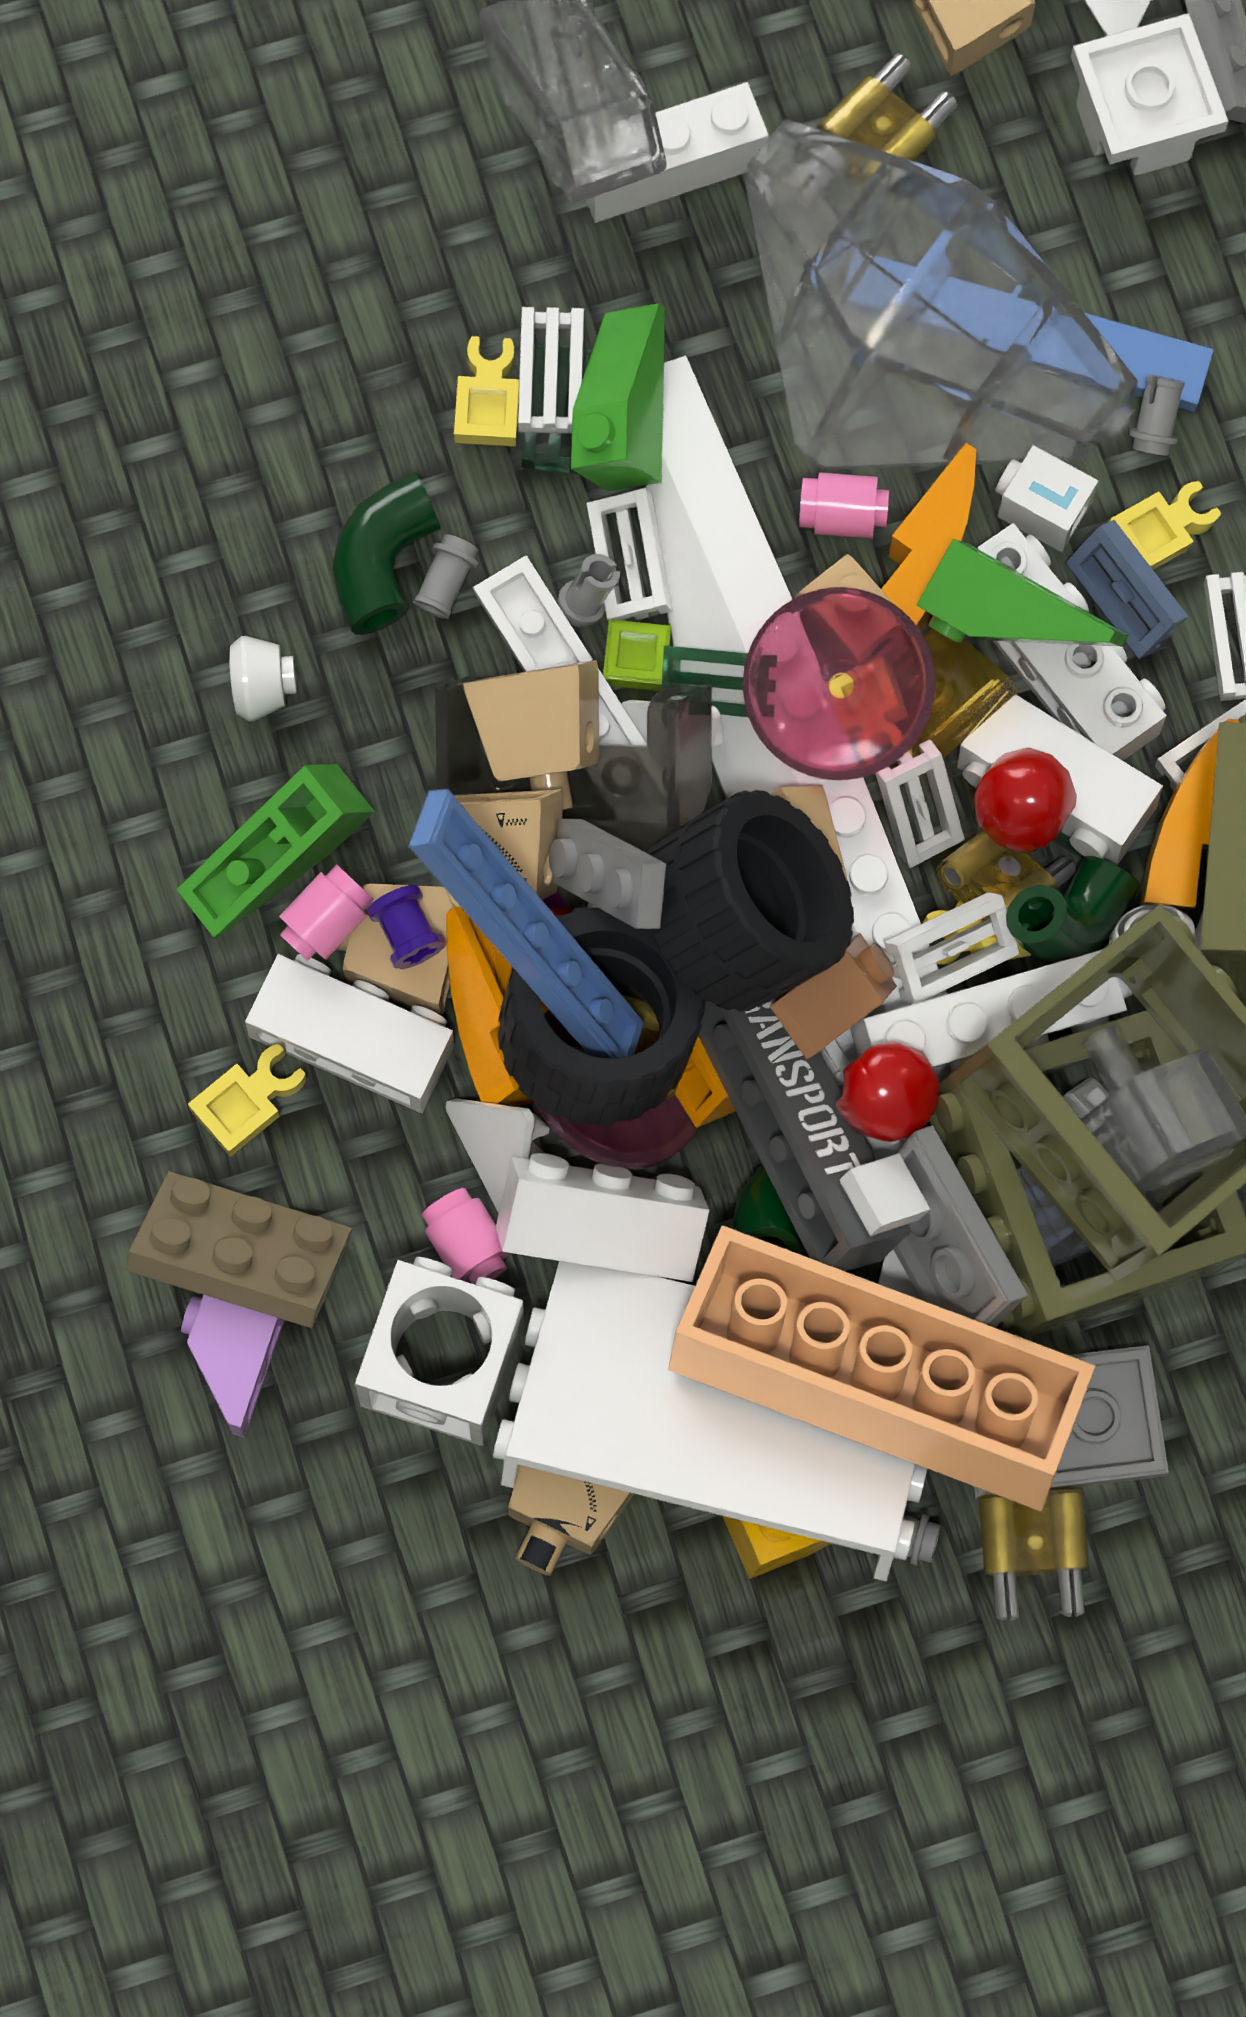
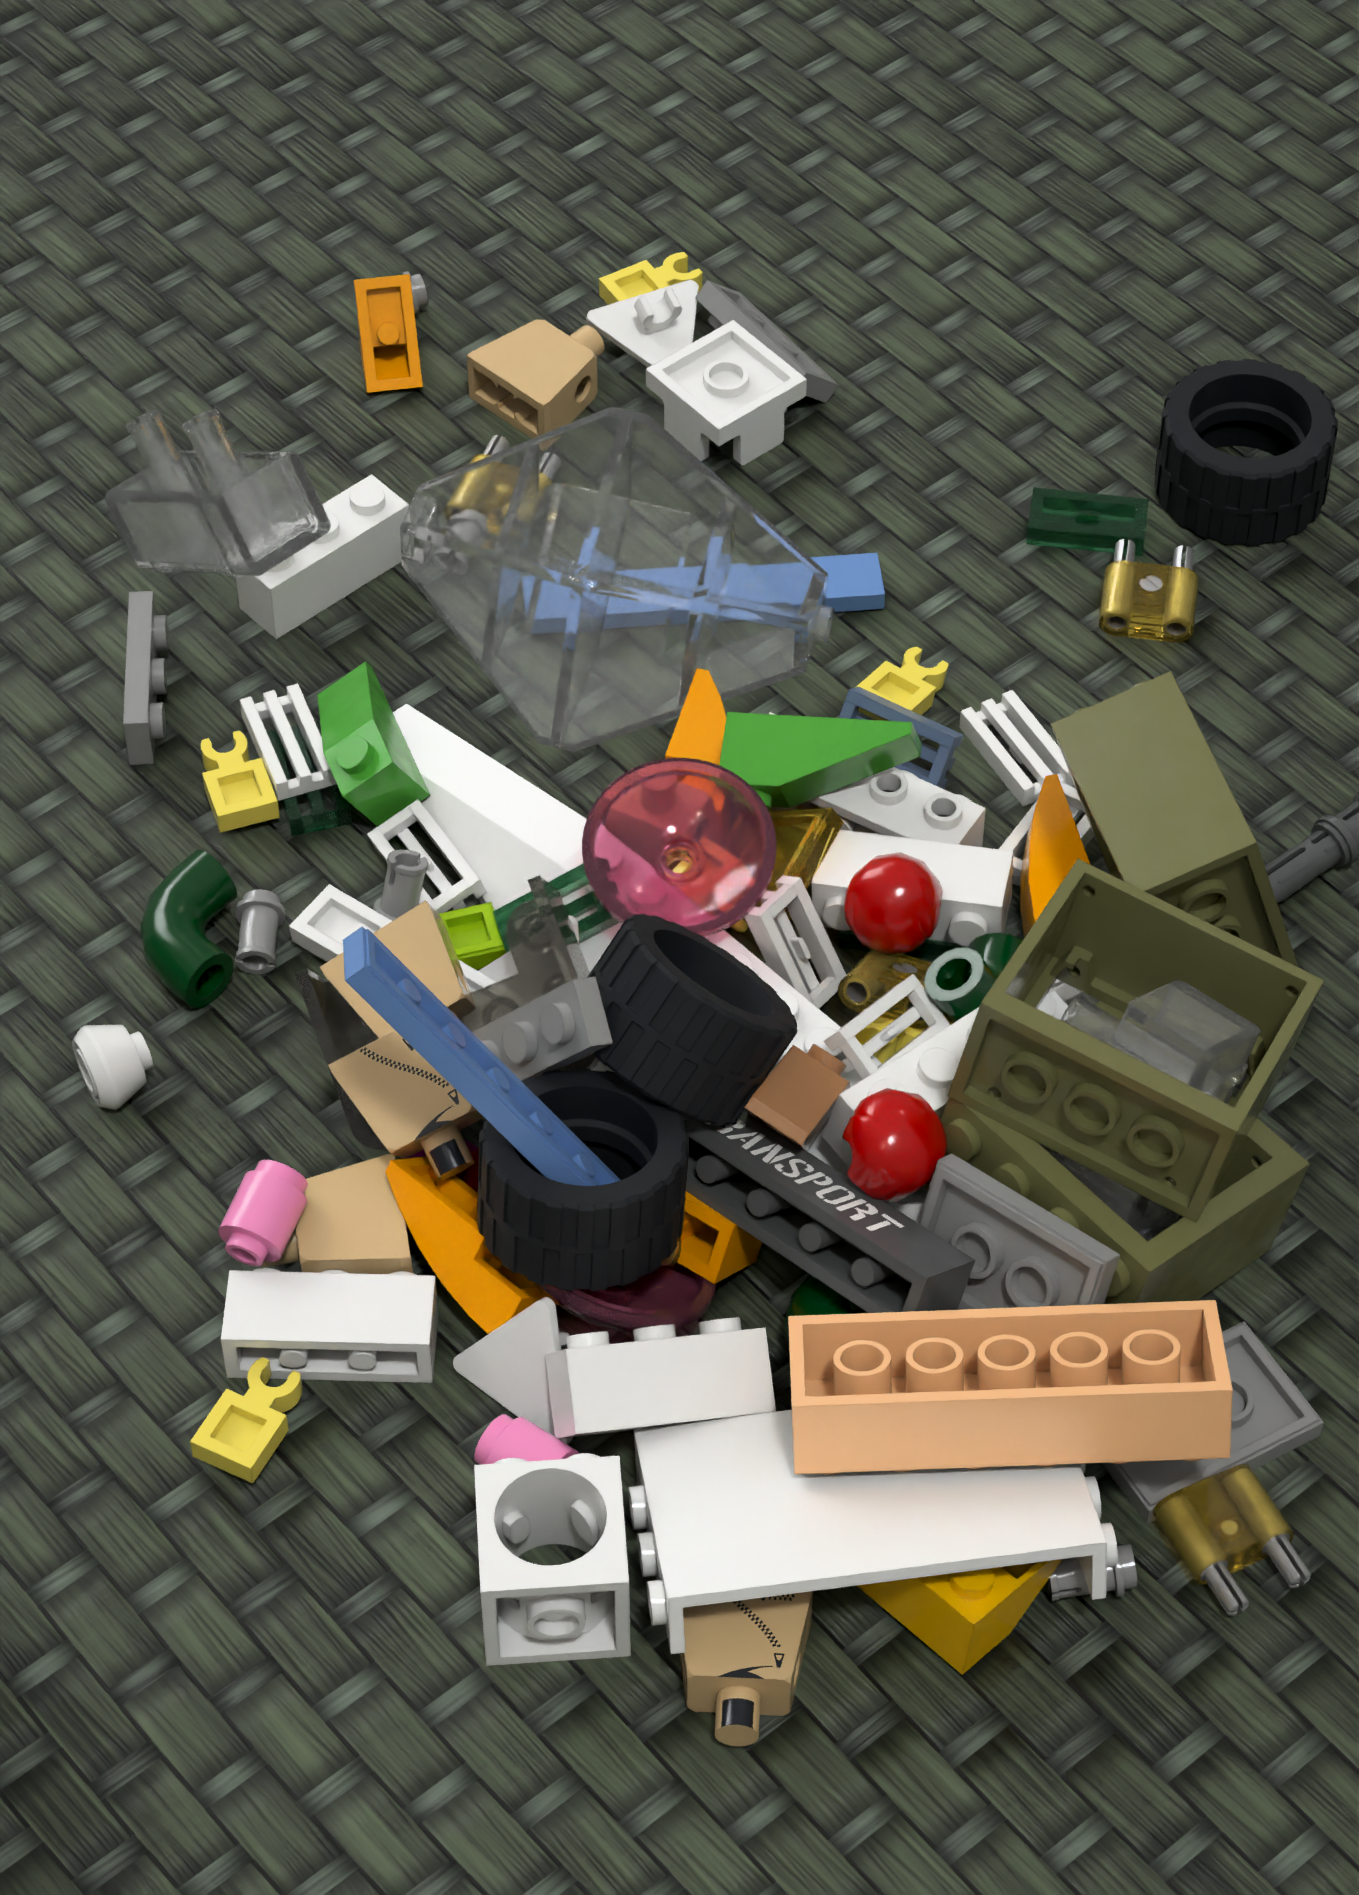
camera: 20 degrees left, 25 degrees down
dark tan plate [126,1171,352,1328] -> none
bright green slope [176,764,375,938] -> none
lavender slope [181,1295,285,1438] -> none
dark purple bush [367,885,446,969] -> none
bright pink brick [799,472,889,539] -> none
white tile [839,1153,931,1236] -> none
white brick [995,445,1098,552] -> none
light grey pin [1129,374,1185,456] -> none
none -> light grey plate [123,591,169,765]

